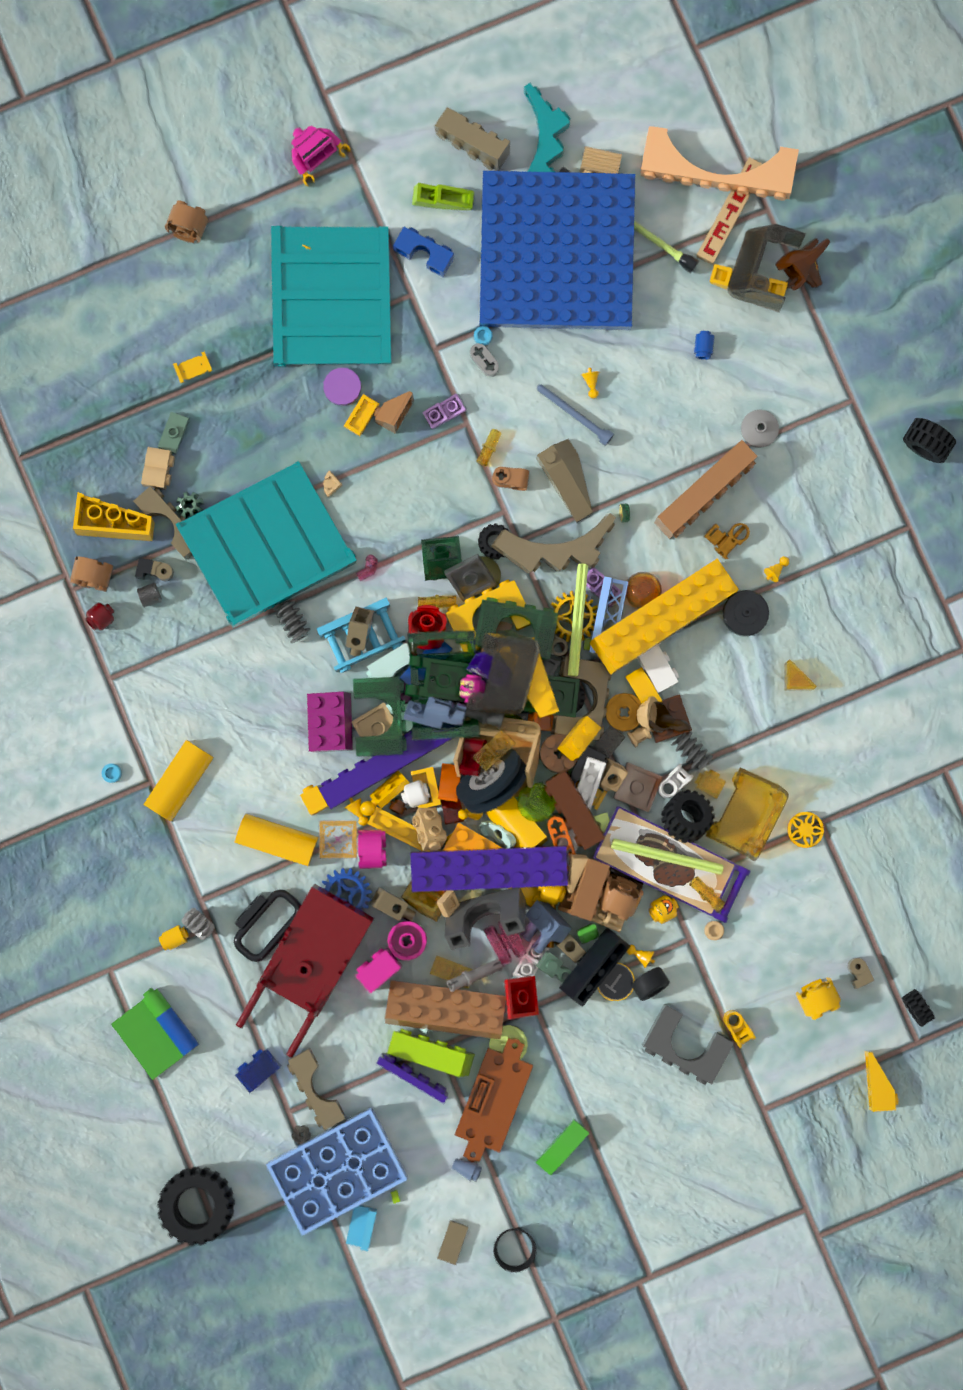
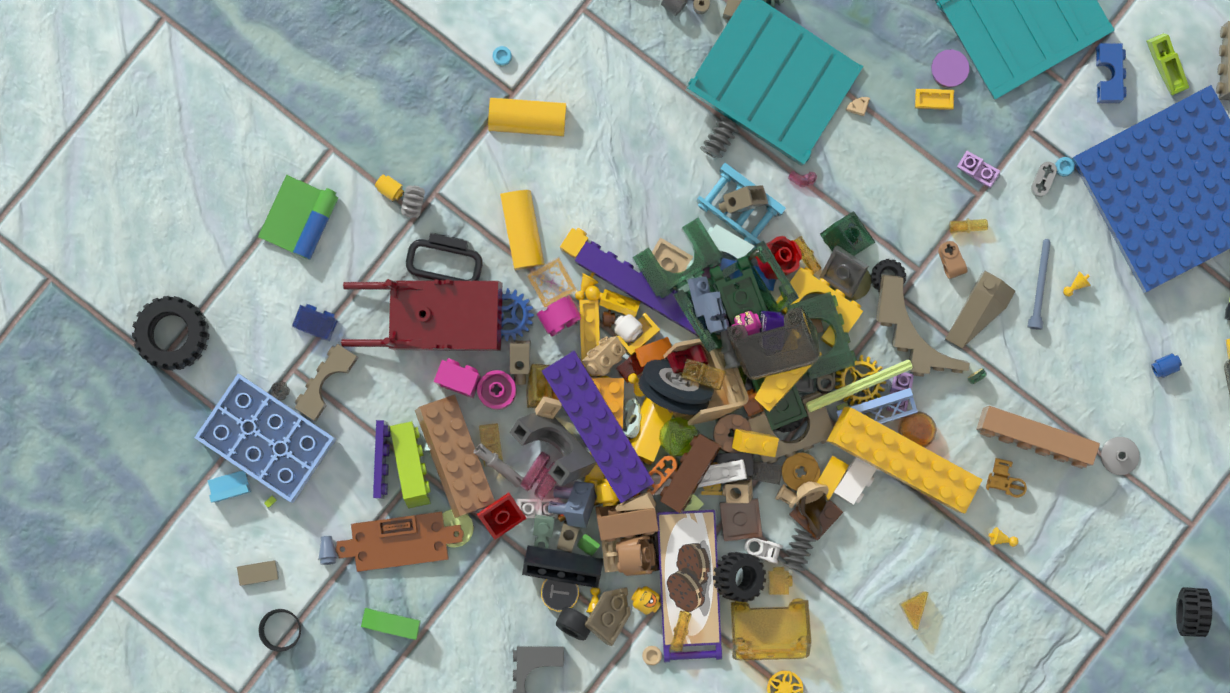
camera: 60 degrees right, 0 degrees up
magenta brick [307,692,353,752] -> none
medium nougat slope [374,391,414,434] -> none
yellowish green axle [611,839,724,874] -> none
black wheel [722,590,769,637] -> none
none -> dark tan tile [585,587,631,646]

